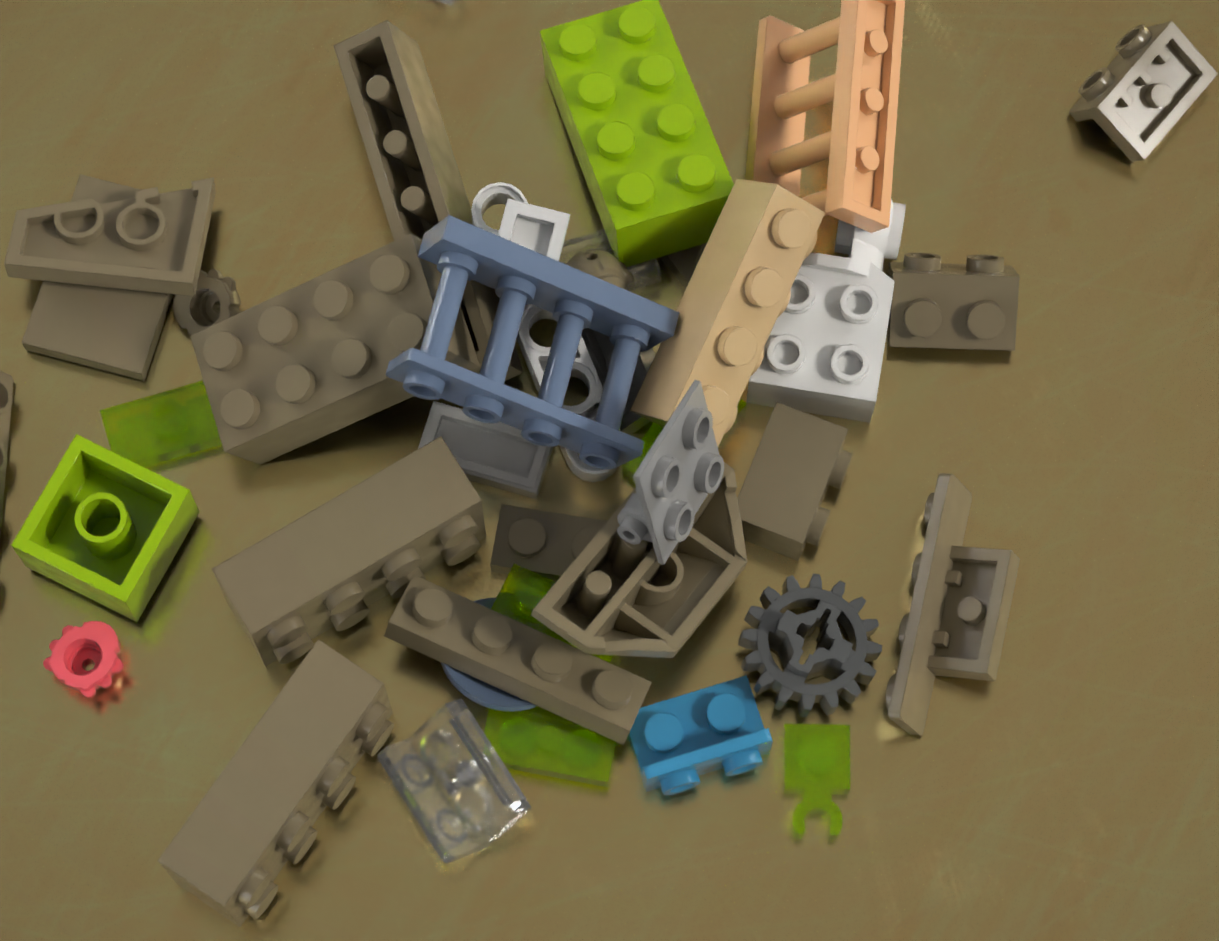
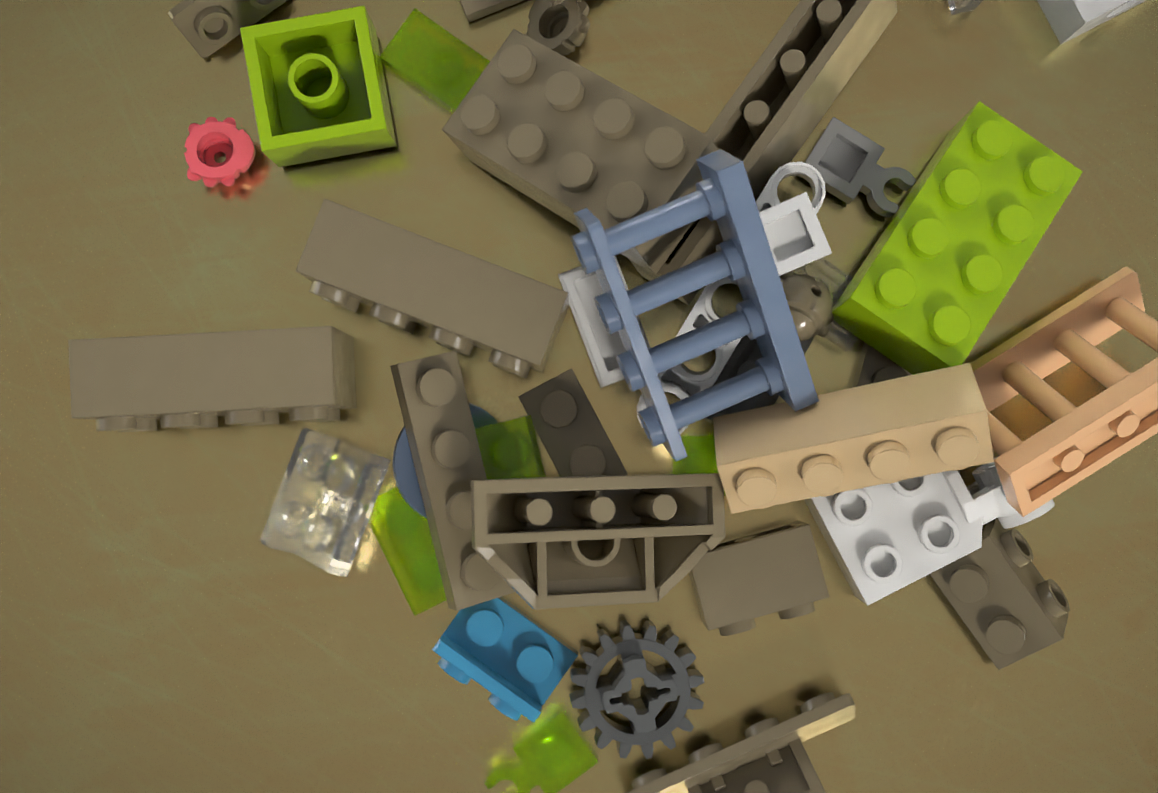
camera: 50 degrees right, 15 degrees up
light grey hinge [617,380,724,565] -> none
none -> light grey plate [804,117,916,217]

